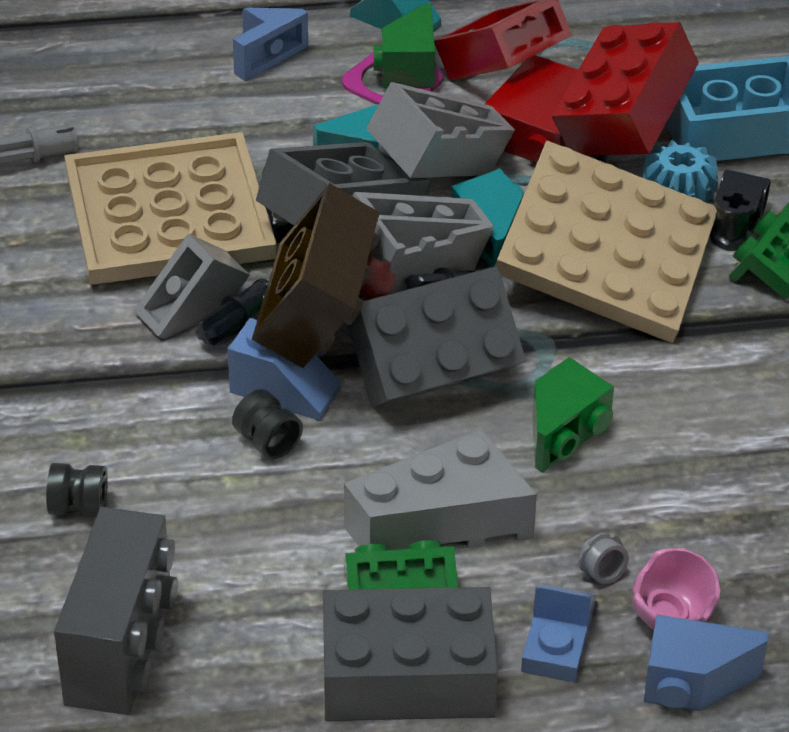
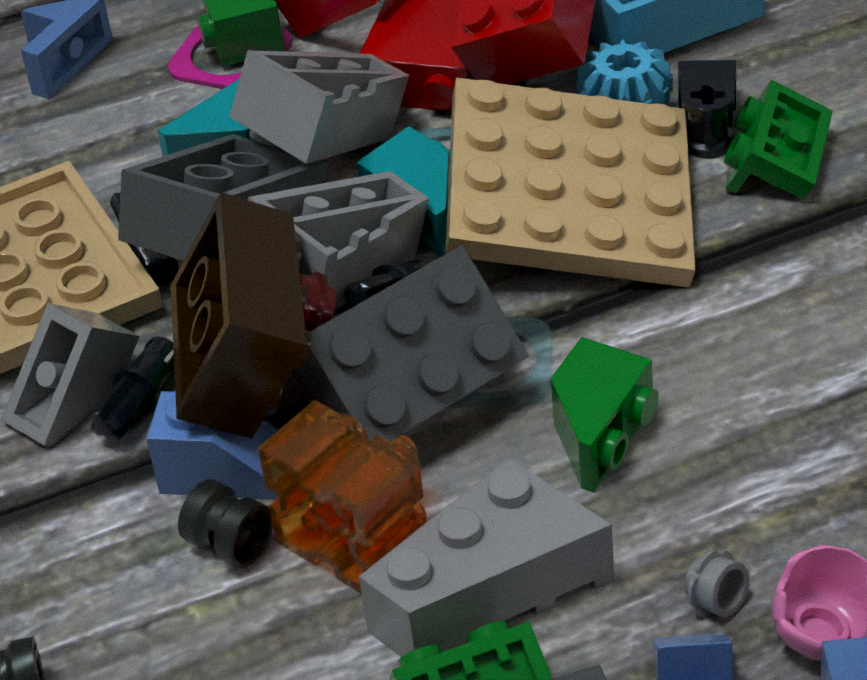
camera: 10 degrees left, 0 degrees up
none -> clear orange brick [258,400,427,594]

